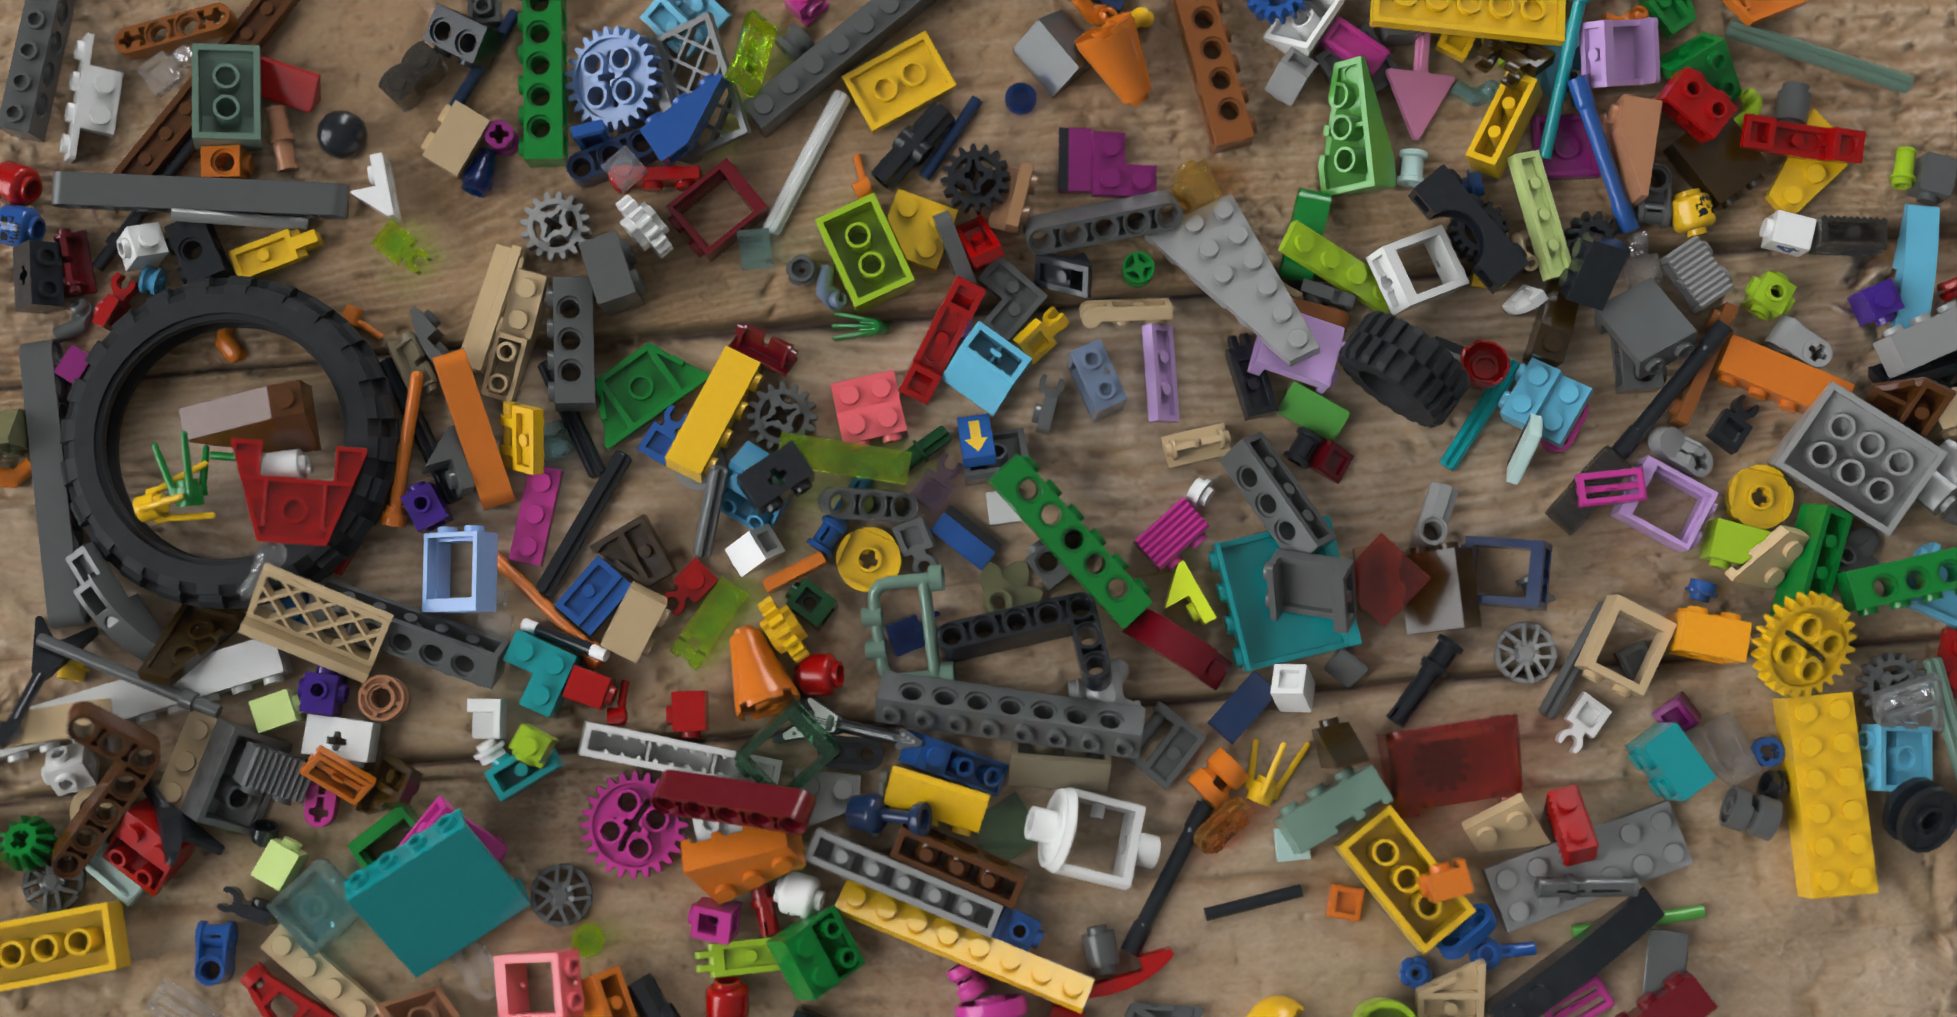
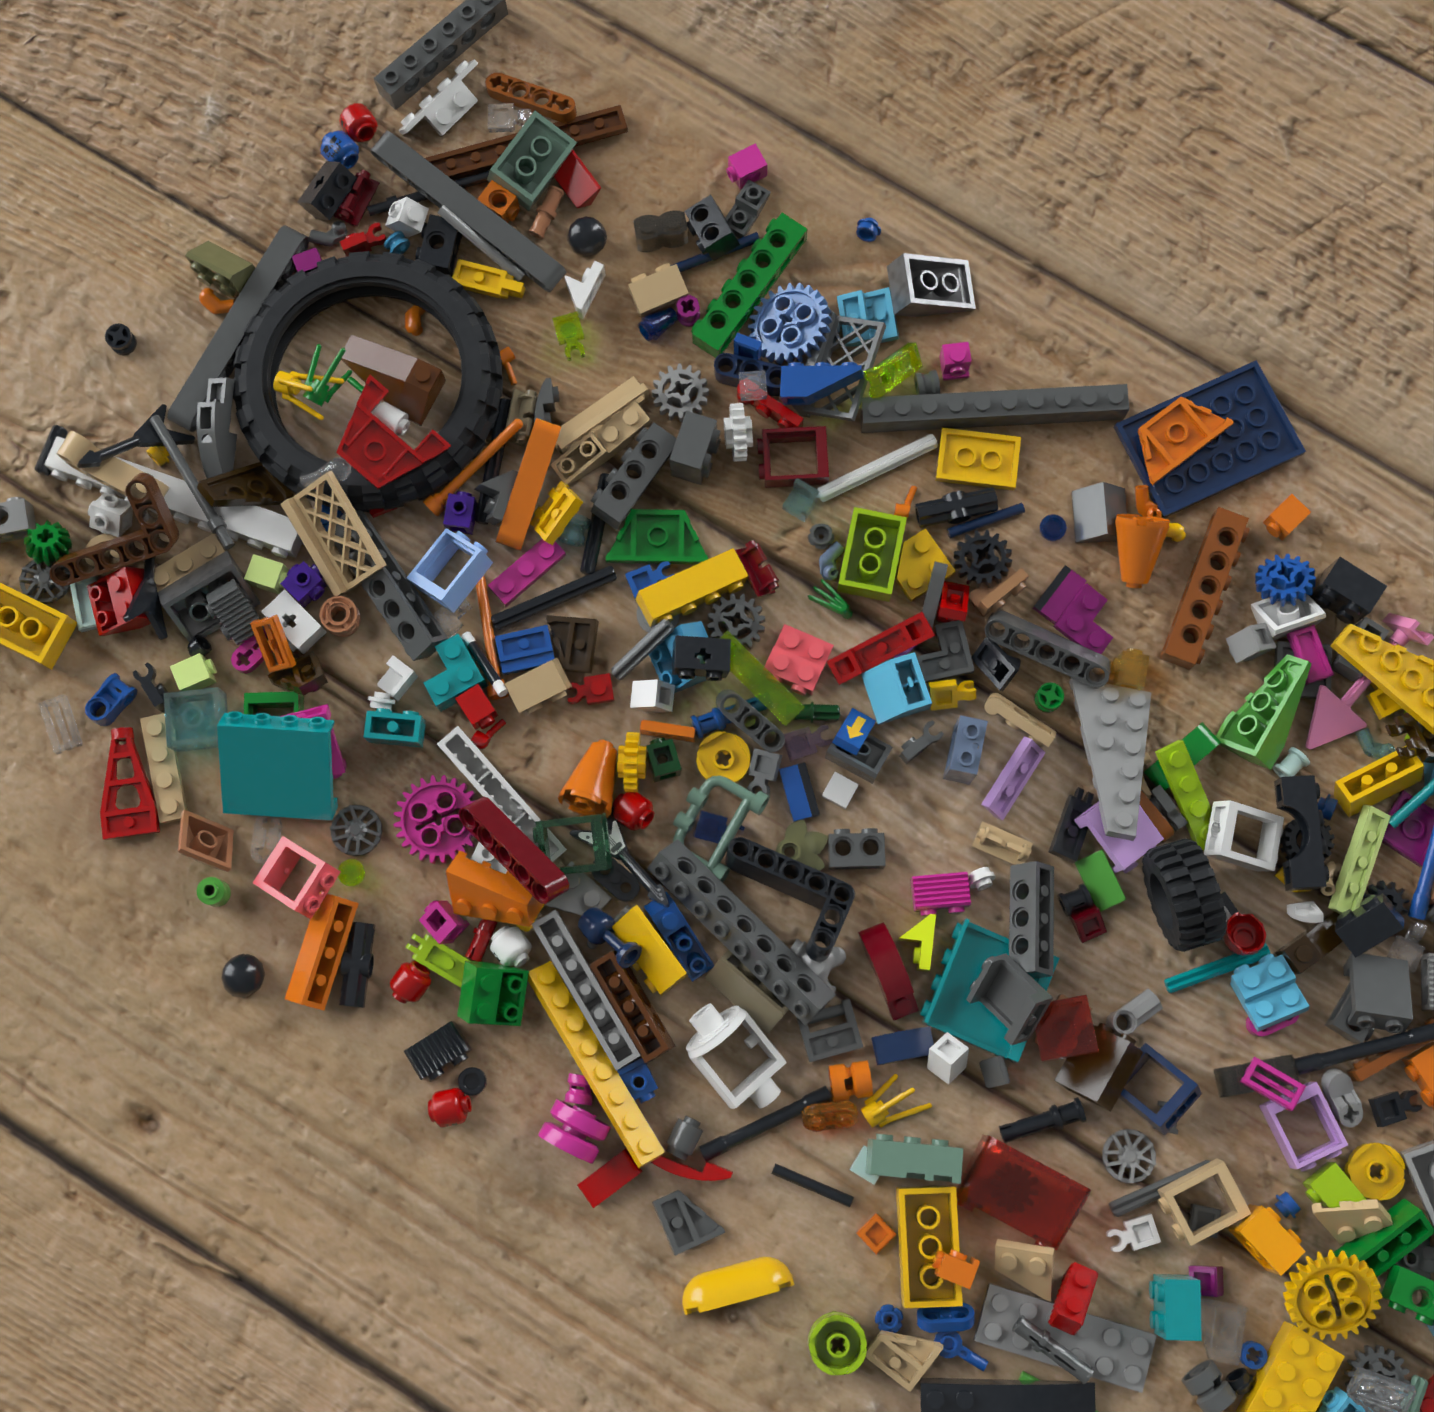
camera: 40 degrees right, 5 degrees down
lime brick [508,723,559,769] -> none
red brick [666,690,709,738] -> none
clear neon green plate [670,576,750,670] -> none
clear green piece [973,791,1038,861] -> none
green brick [986,454,1153,629] -> none
dark brown slope [1311,717,1370,769] -> none
light aqua tile [1506,413,1543,485] -> none

